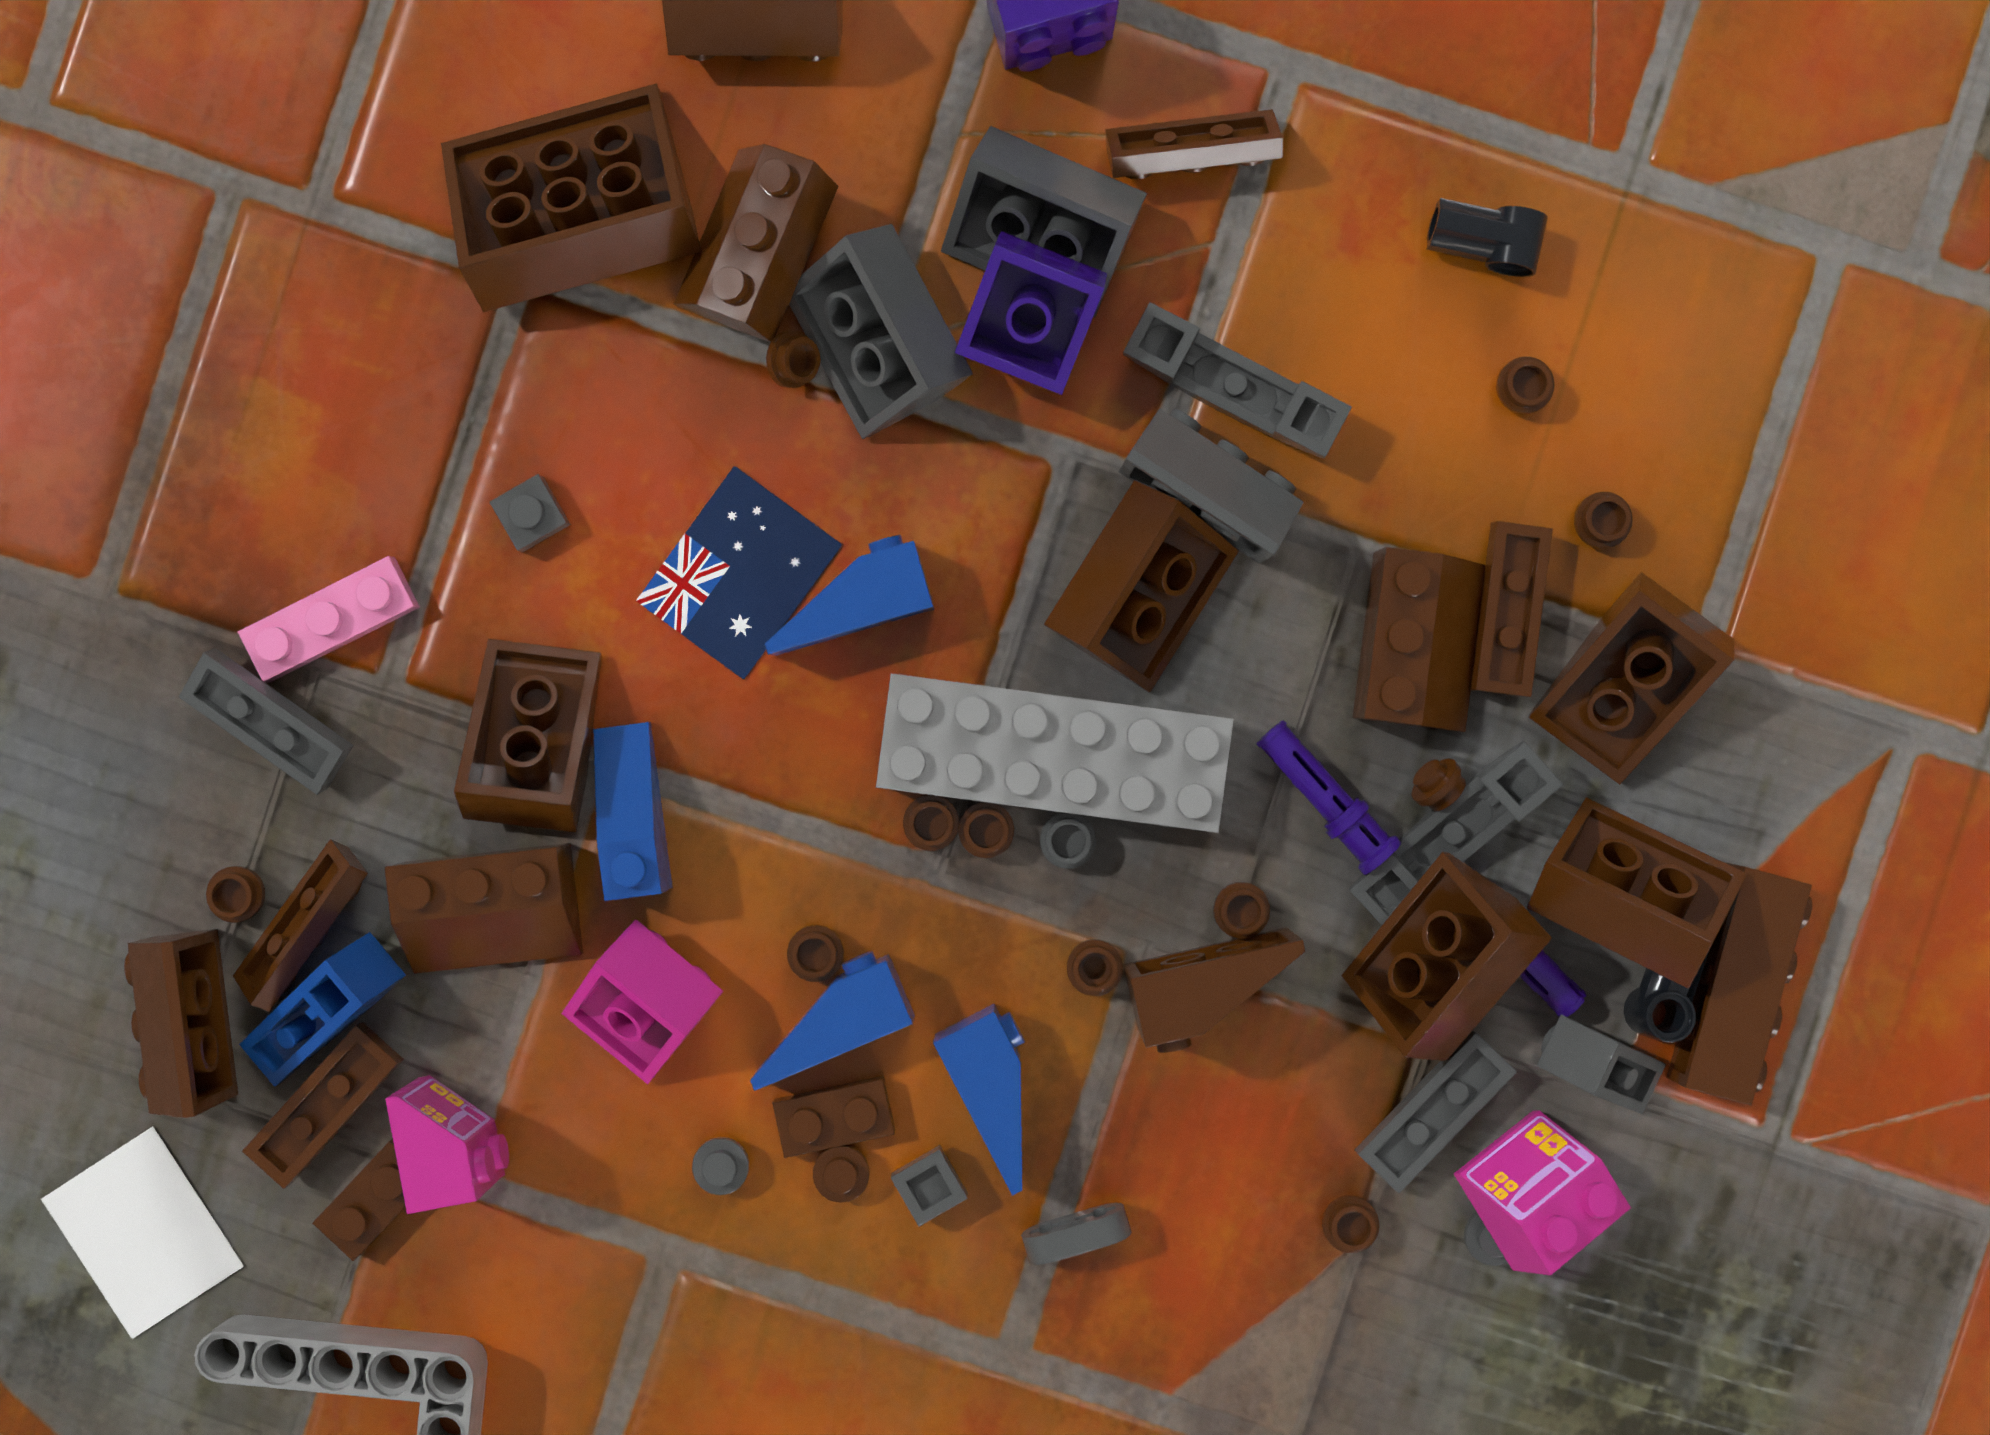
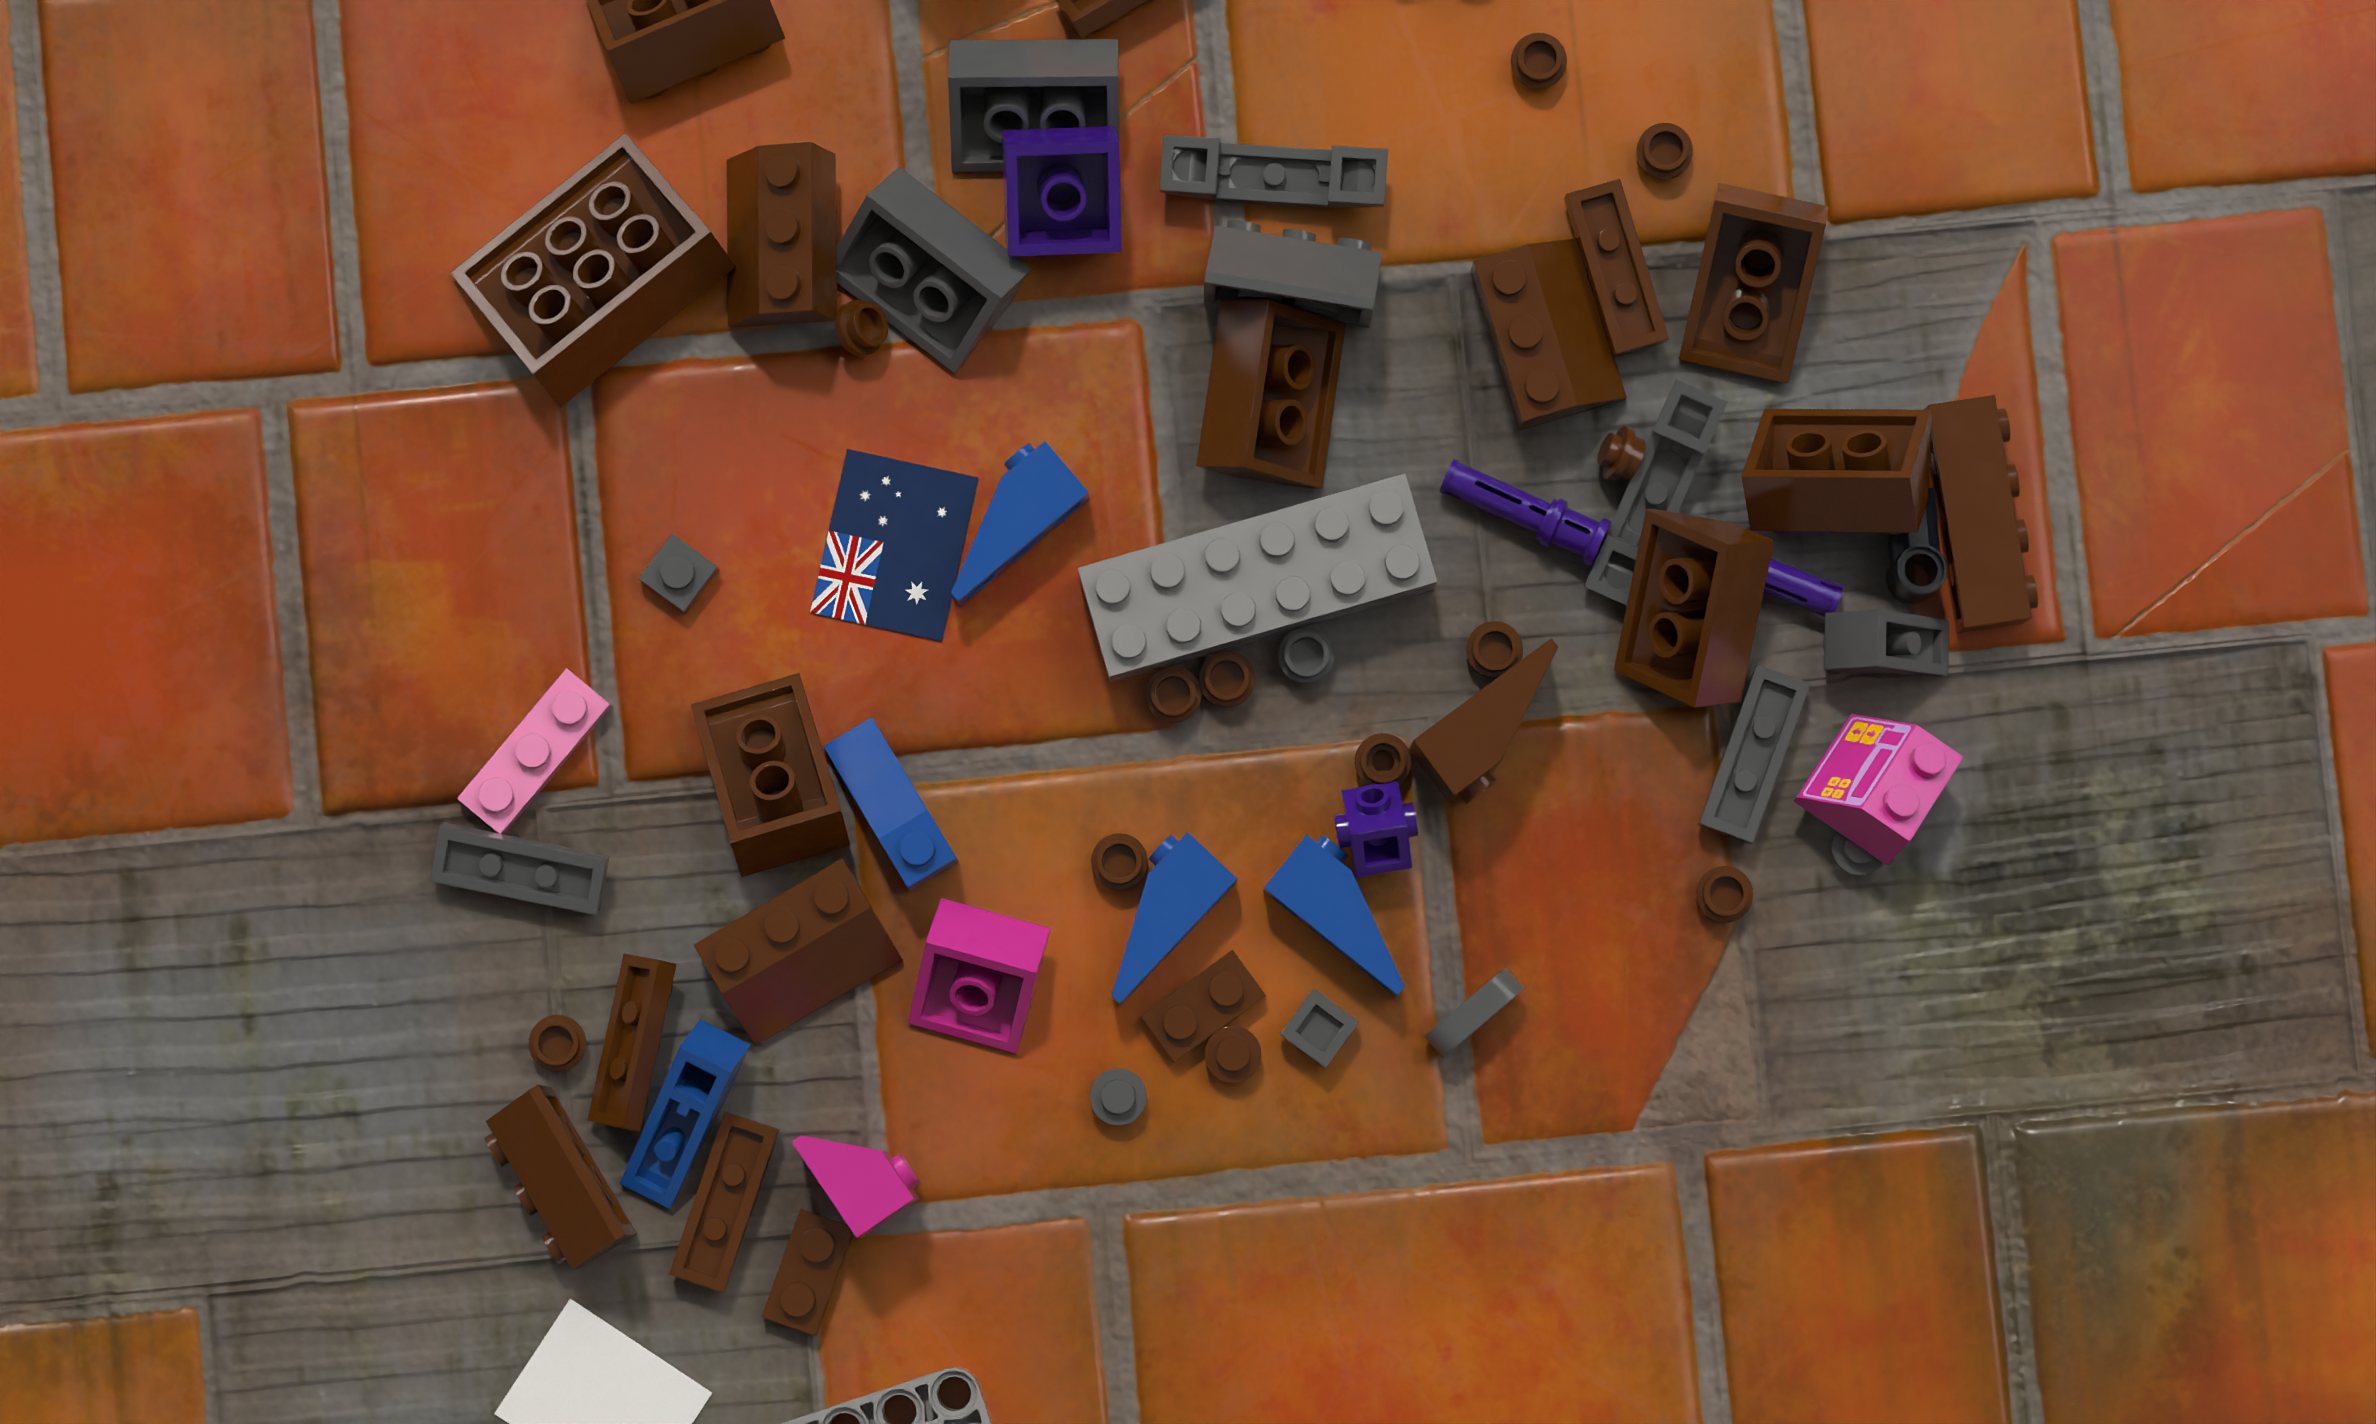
camera: 25 degrees left, 5 degrees down
none -> dark purple brick [1334,781,1418,877]

